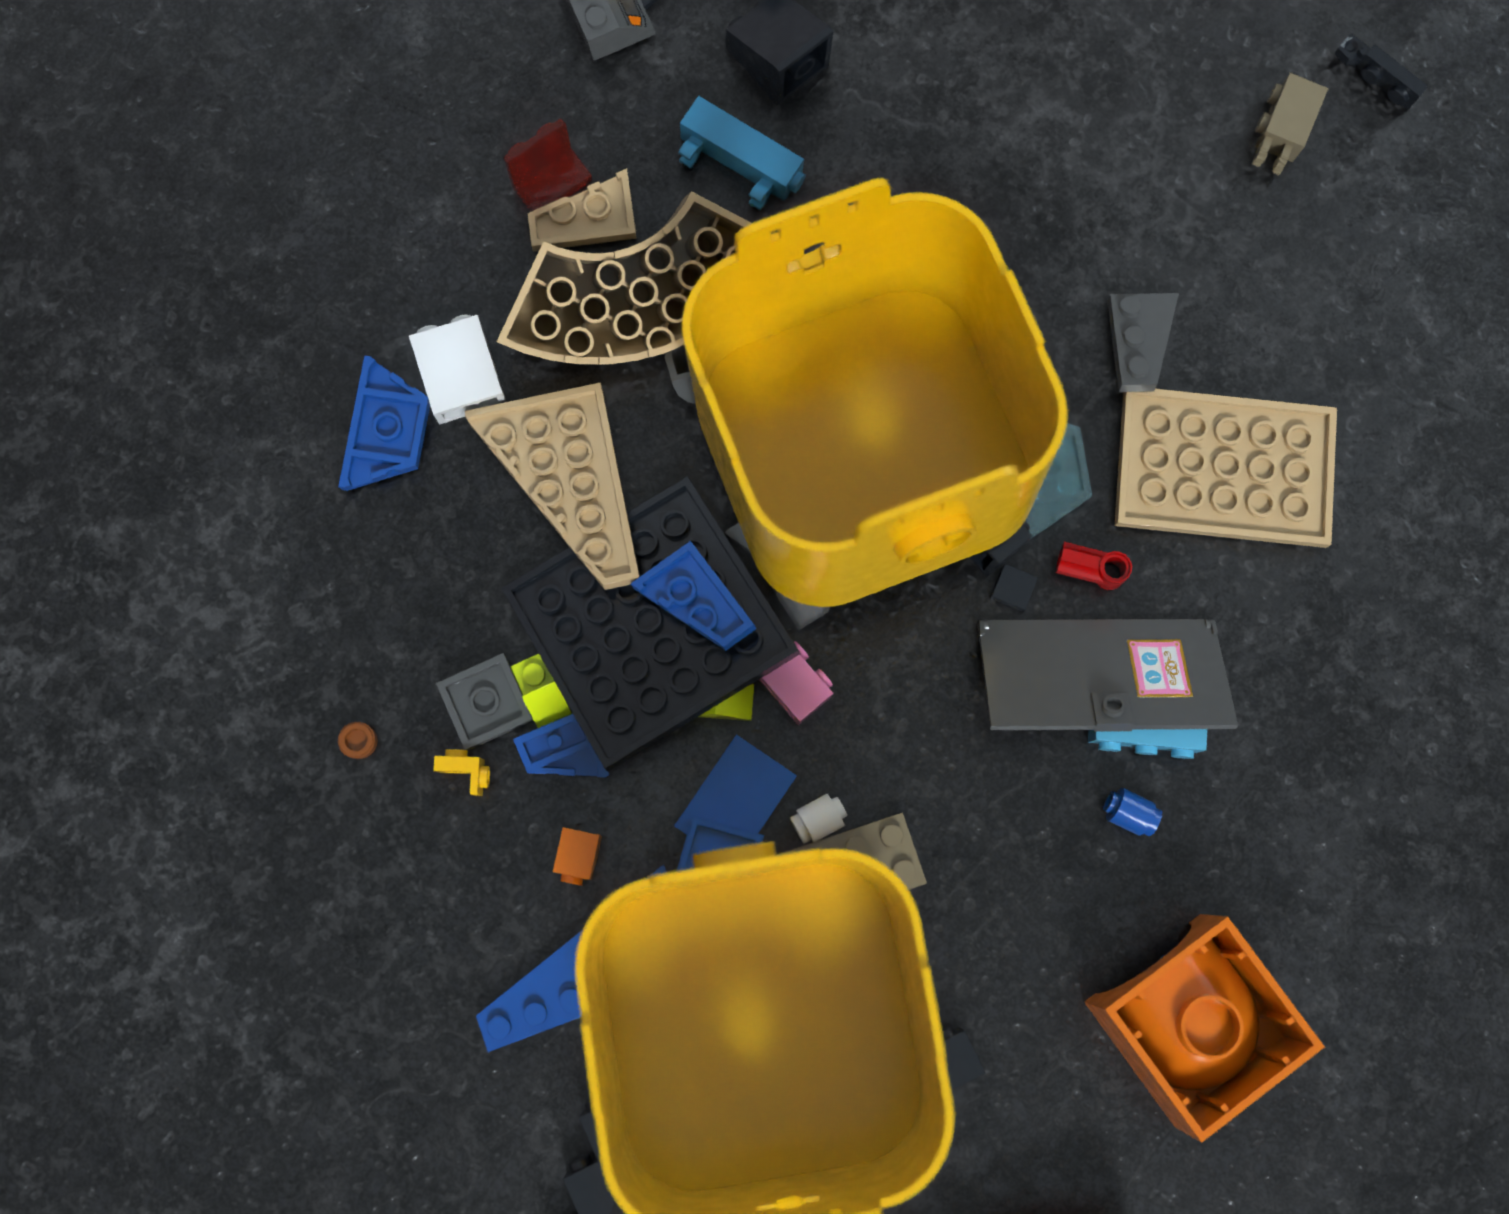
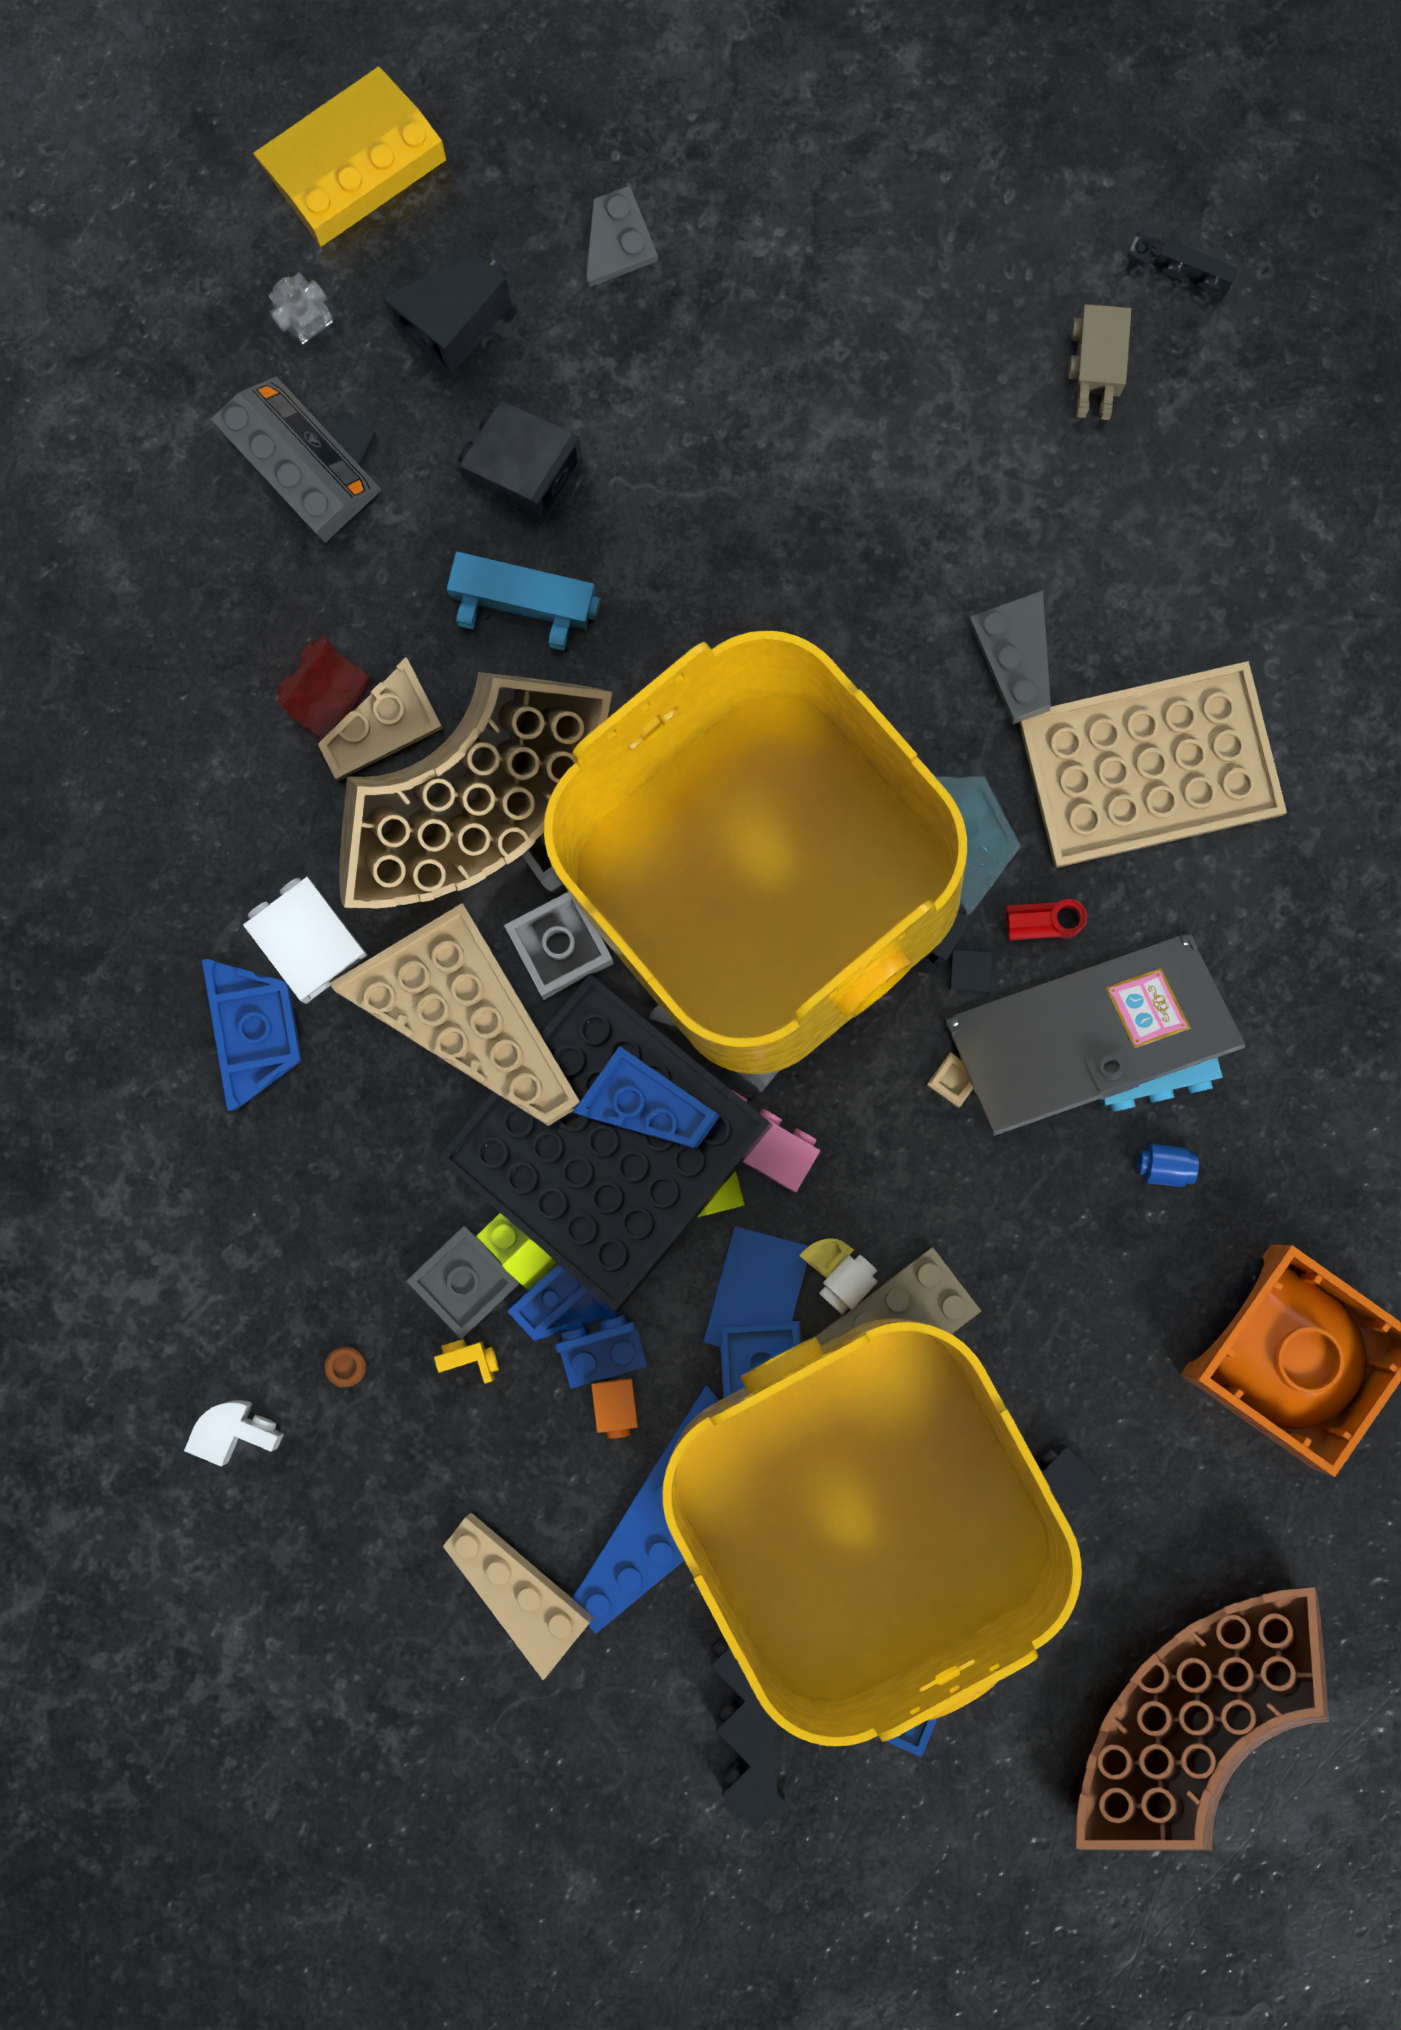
camera: 15 degrees left, 5 degrees up
none -> white brick [184,1400,284,1466]
none -> tan wing [443,1513,594,1680]
none -> light grey brick [504,892,614,1000]
none -> blue bracket [554,1315,648,1389]
none -> light yellow tile [799,1238,854,1279]
none -> tan tile [927,1052,973,1108]

